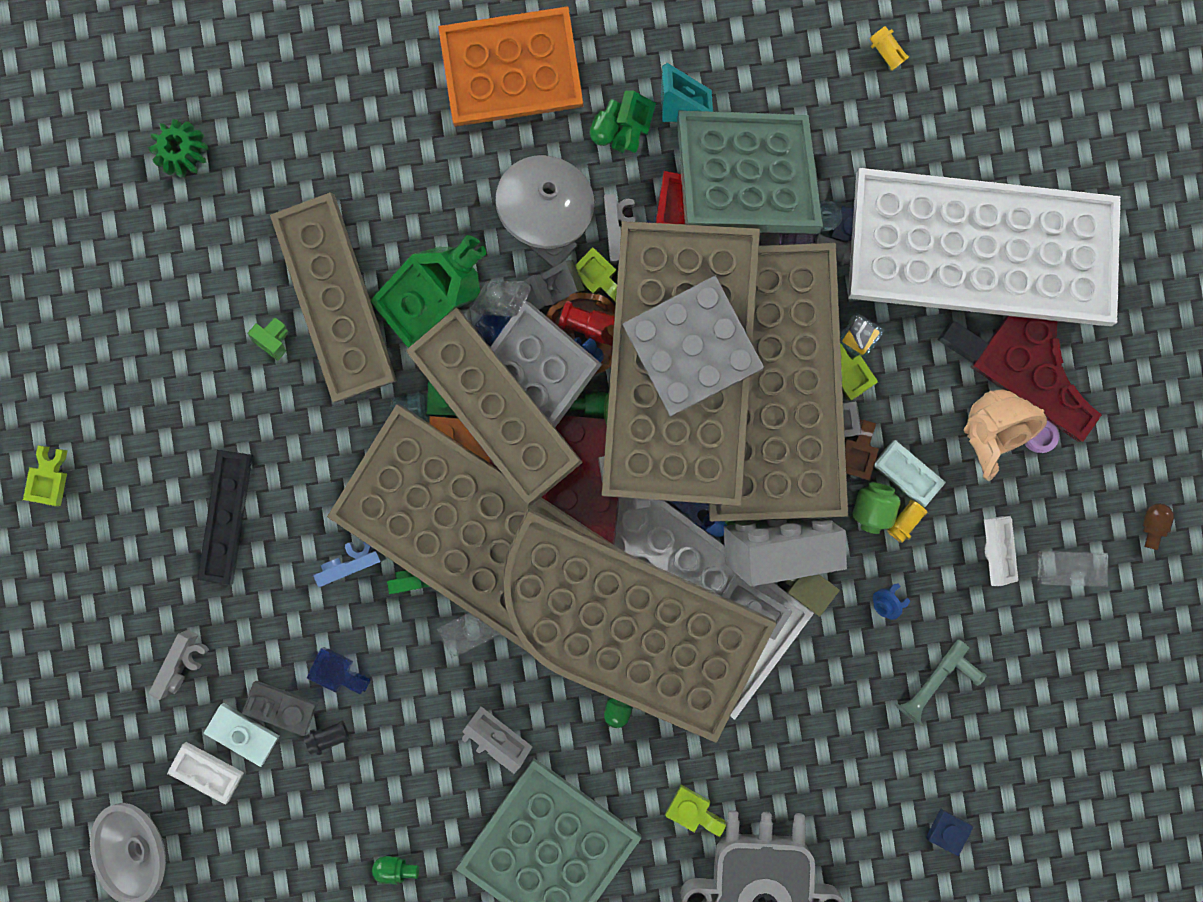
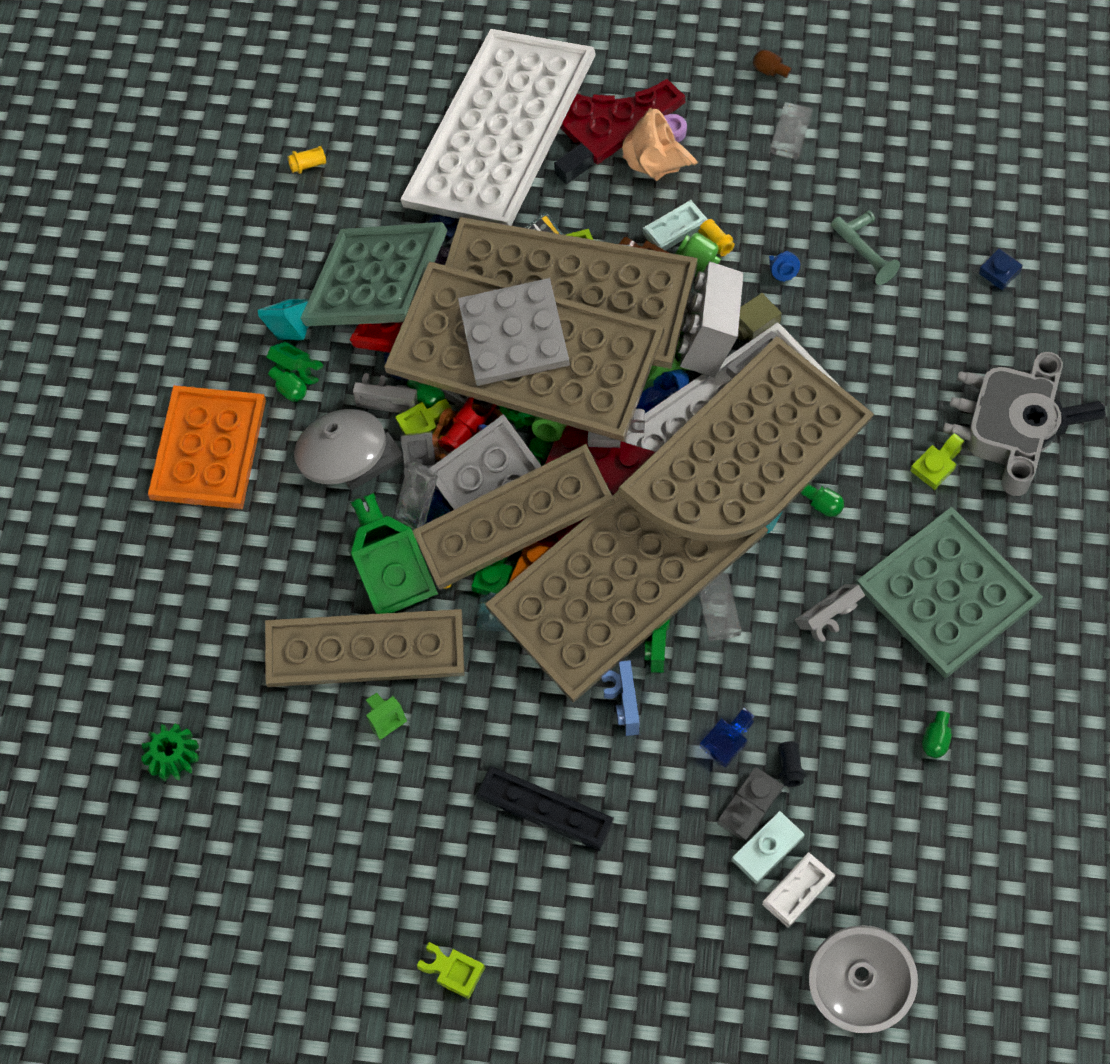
camera: 70 degrees left, 25 degrees down
light grey plate [148,630,209,700] -> none
white plate [984,516,1018,586] -> none

